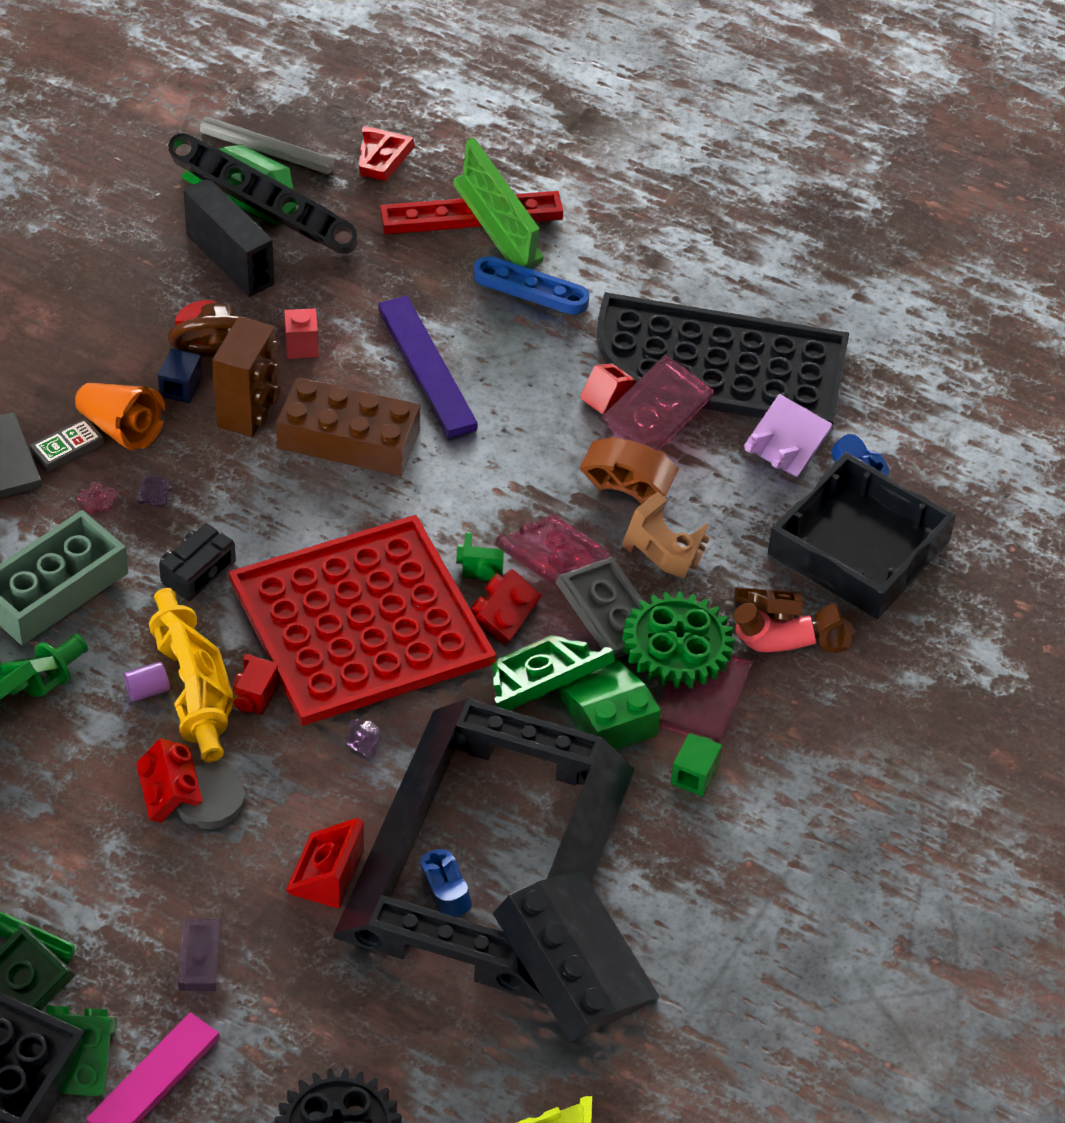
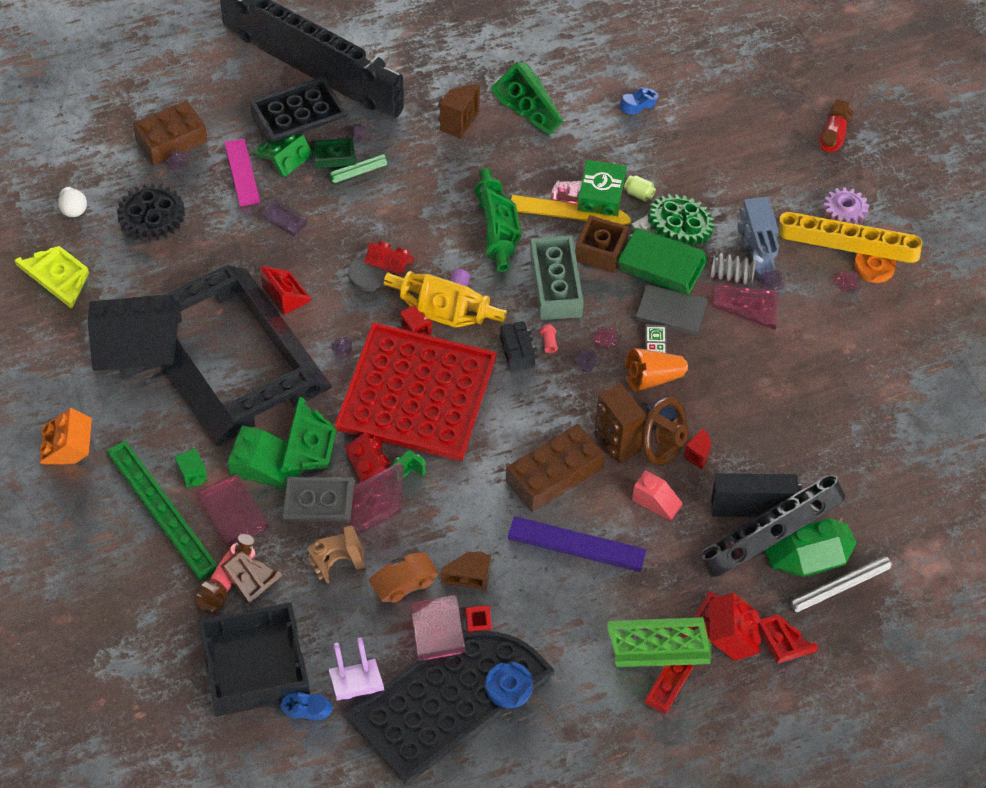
camera: 130 degrees right, 5 degrees up
blue piece [420,849,472,917] -> none
blue plate [473,256,589,314] -> none
green gear [622,591,735,689] -> none
none -> orange slope [39,408,92,464]
none -> green tile [106,440,218,582]
none -> reddish brown slope [441,551,491,590]
none -> blue tile [485,662,533,708]
none -> coral pin [539,324,558,353]
none -> red brick [709,593,761,661]

